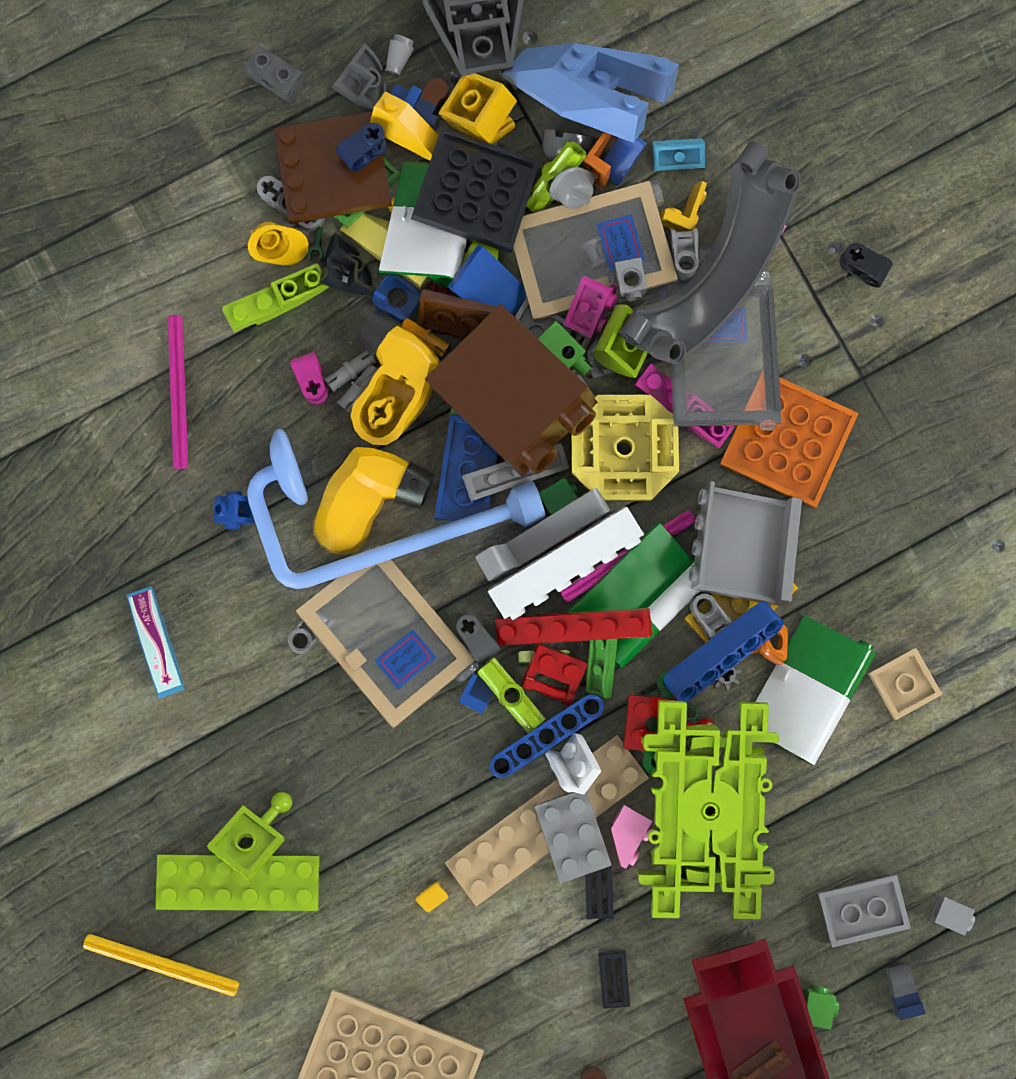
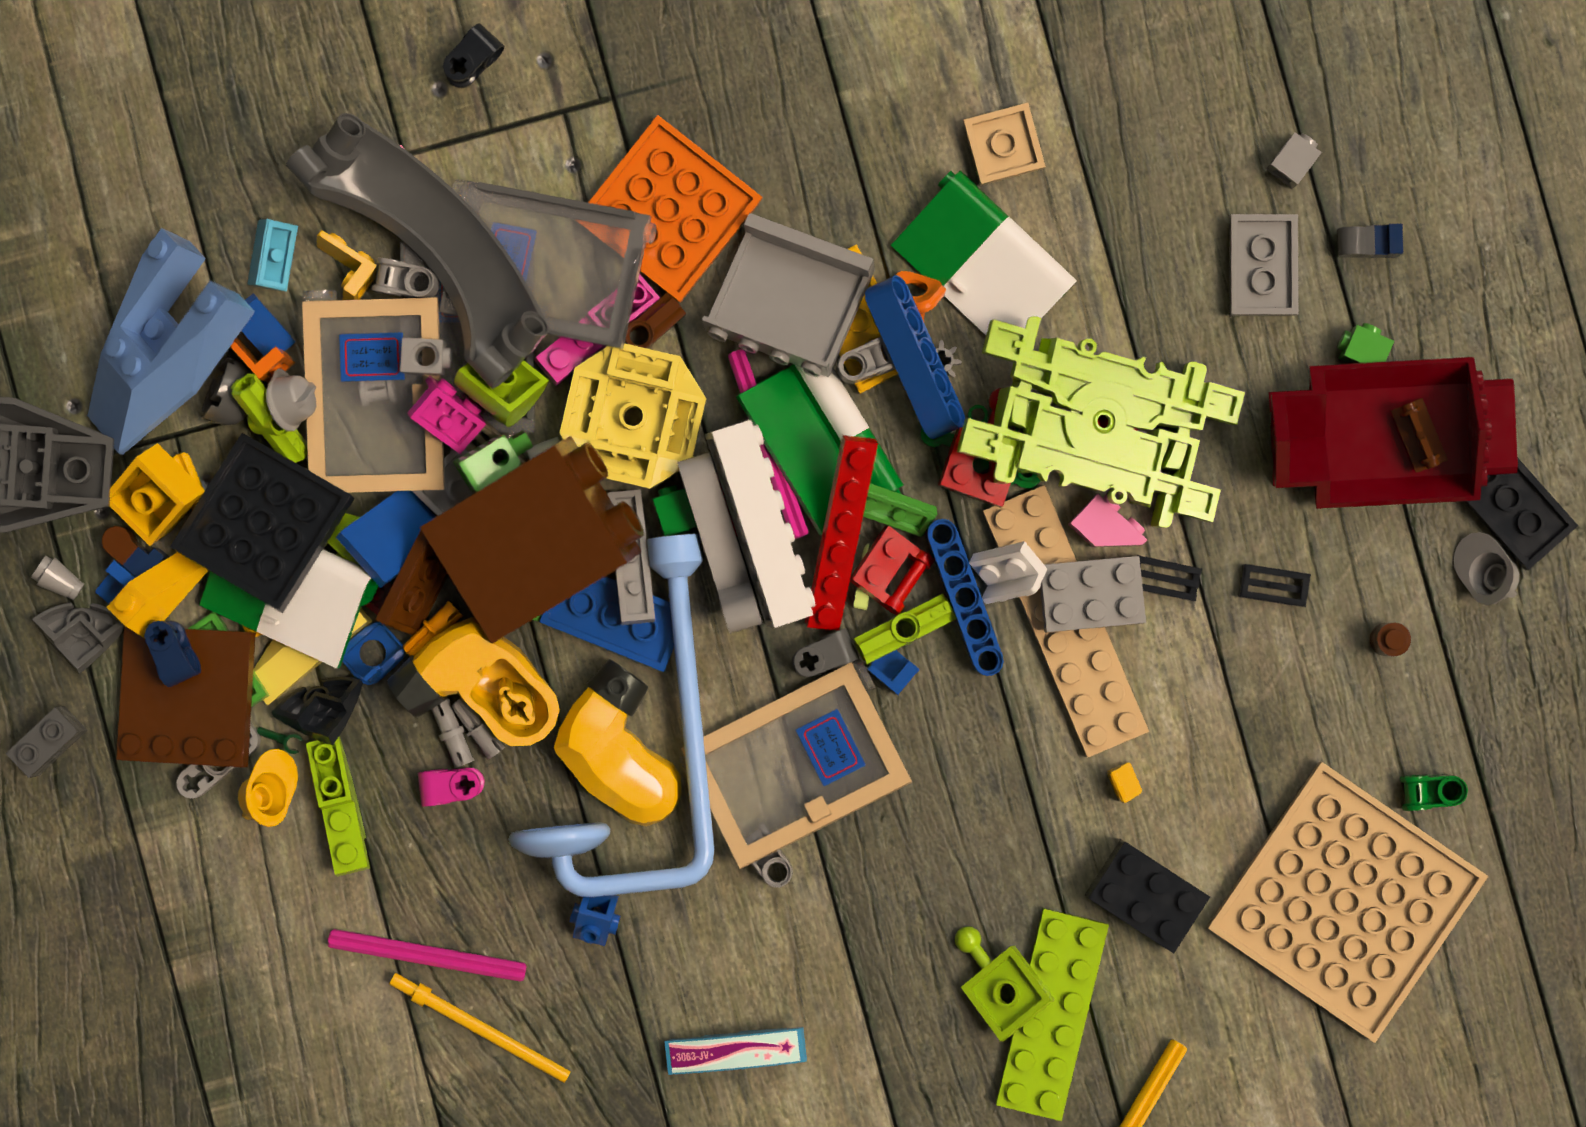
camera: 75 degrees left, 5 degrees up
none -> yellow bar [389,973,571,1083]
none -> reddish brown piece [625,292,686,349]
none -> black brick [1085,839,1210,954]

